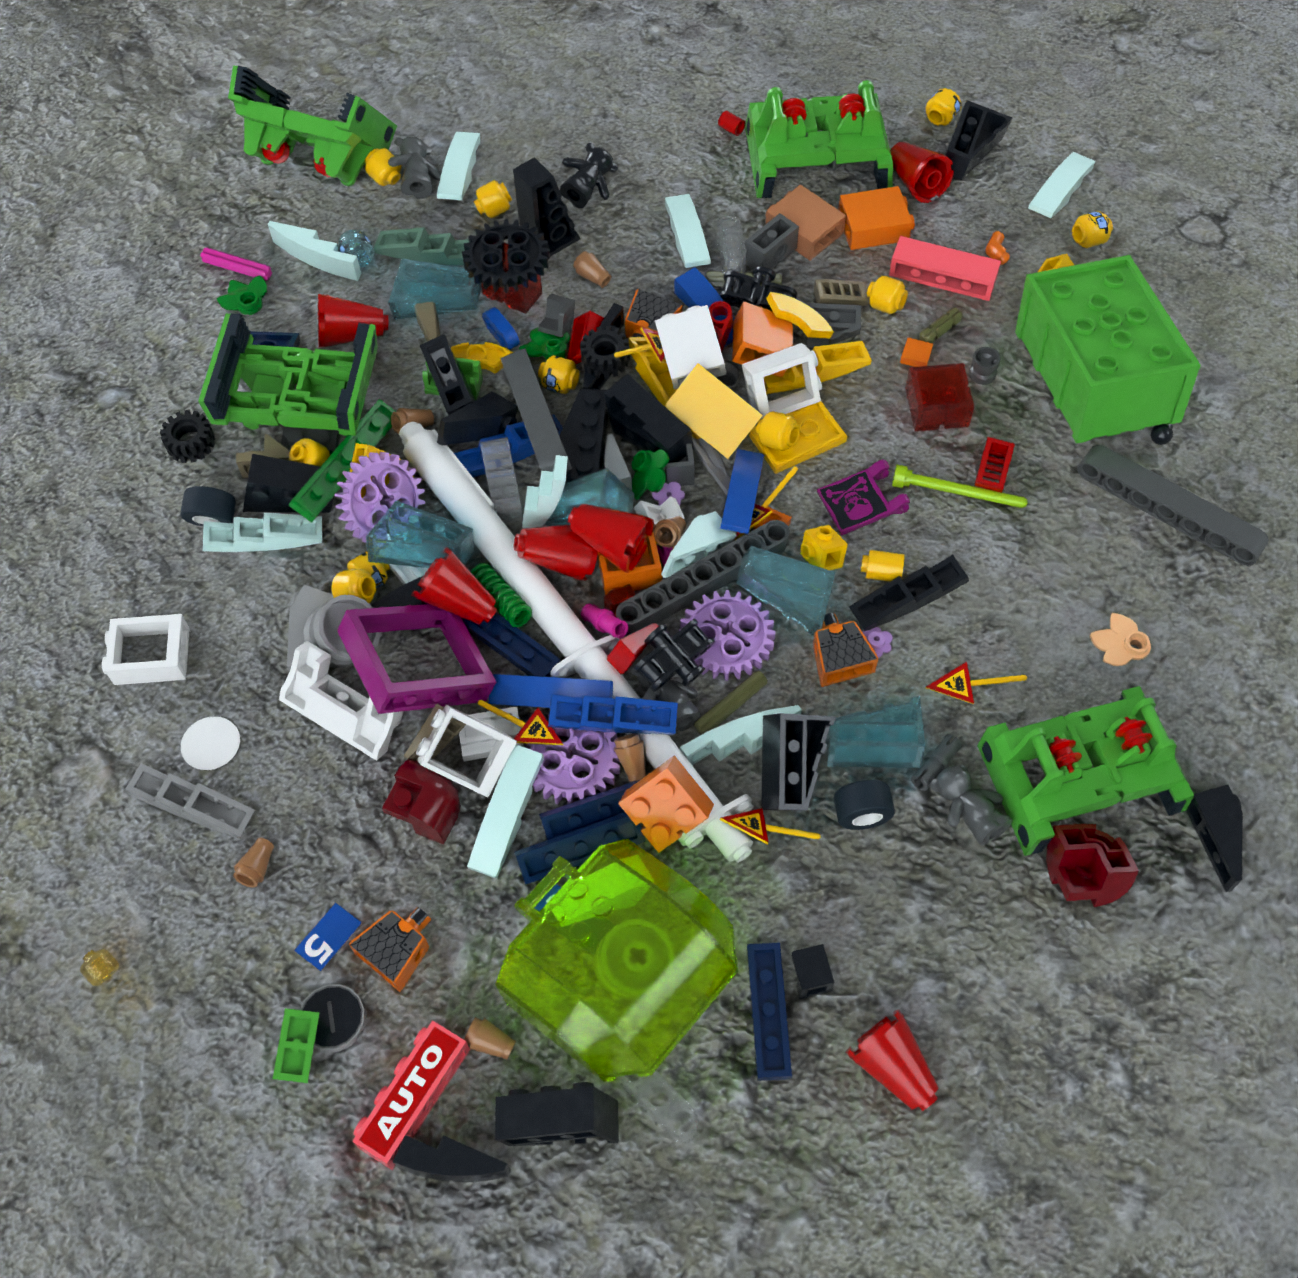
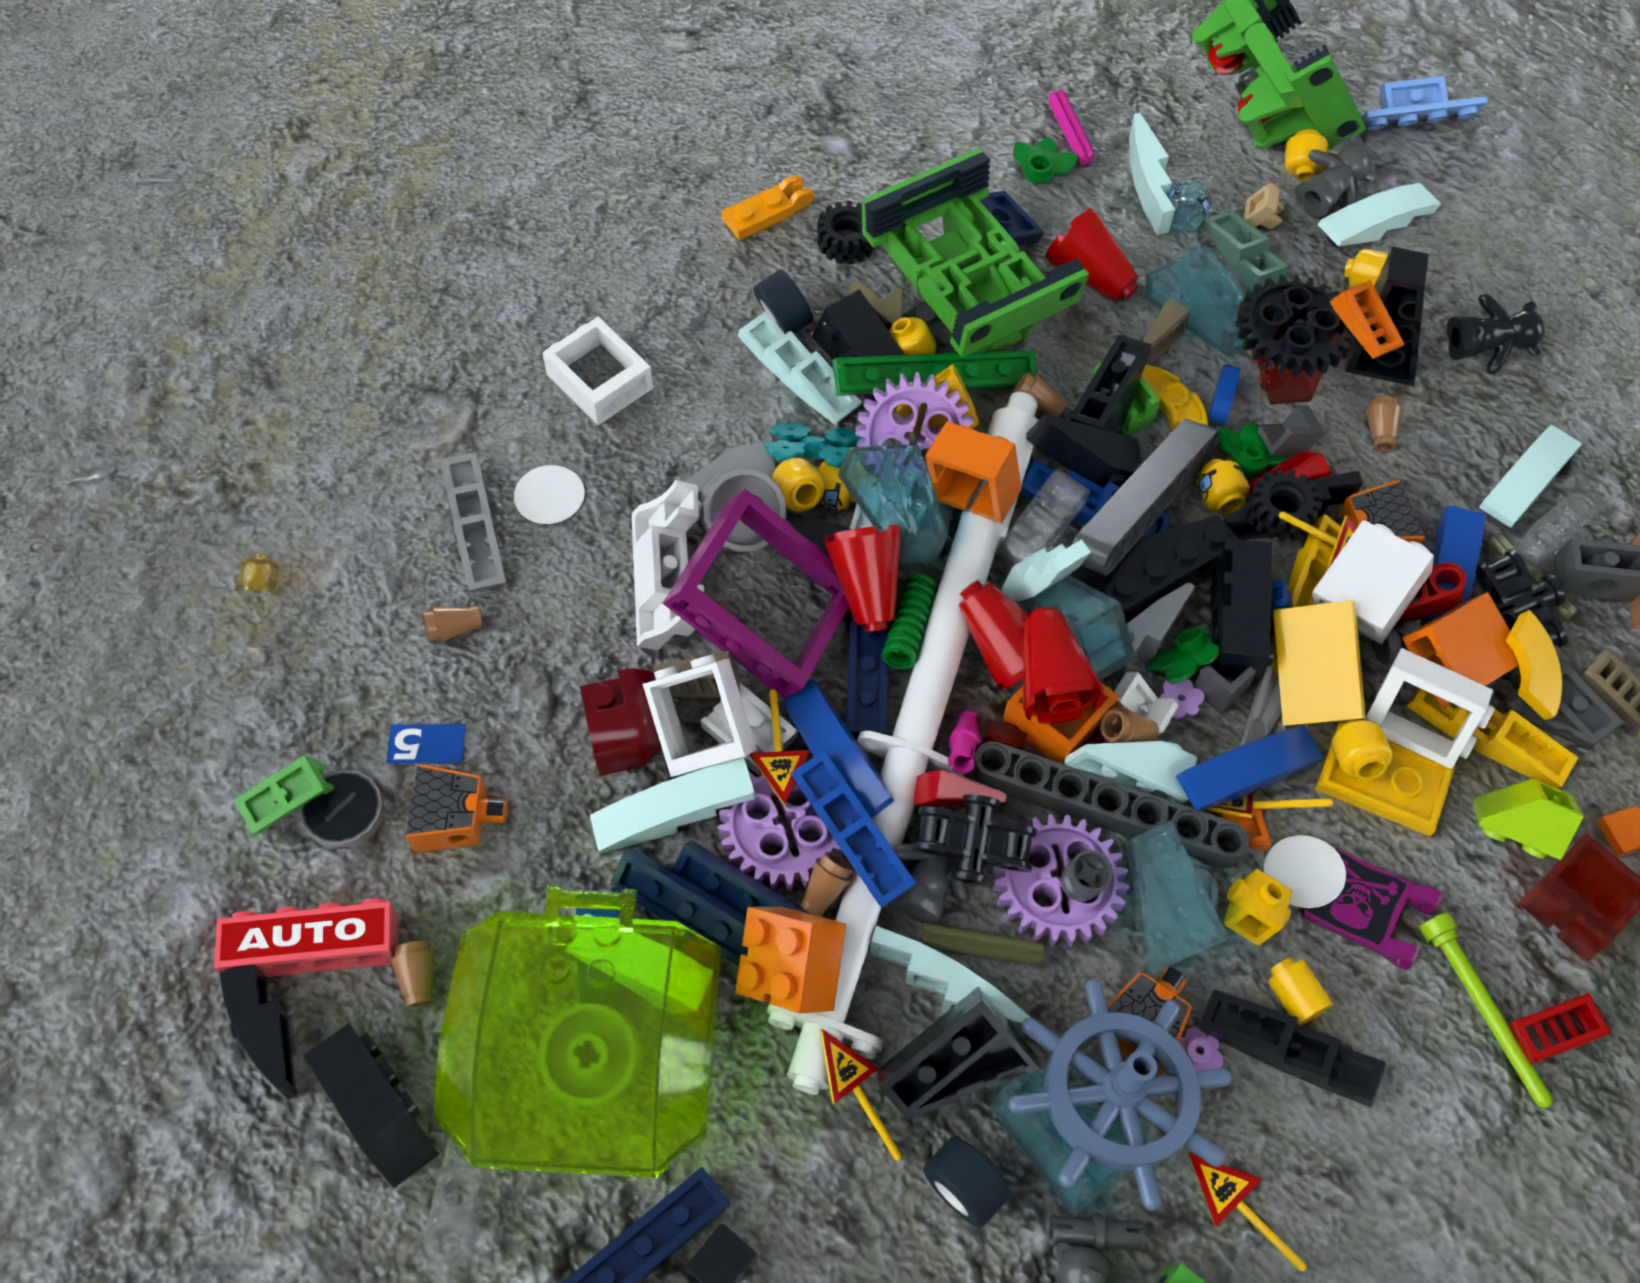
camera: 50 degrees right, 0 degrees up
none -> light orange hinge [721,174,815,240]
none -> teal plant [764,422,864,468]
none -> orange piece [925,421,1022,523]
none -> sand blue piece [1008,979,1232,1211]
none -> dark grey wheel [1060,850,1113,902]
none -> tan tile [1244,182,1284,229]
none -> white sticker [1264,835,1346,908]
none -> blue piece [1272,580,1293,609]
none -> orange slope [1330,280,1405,359]
none -> light blue bracket [1361,76,1488,130]
none -> lime slope [1472,778,1584,860]

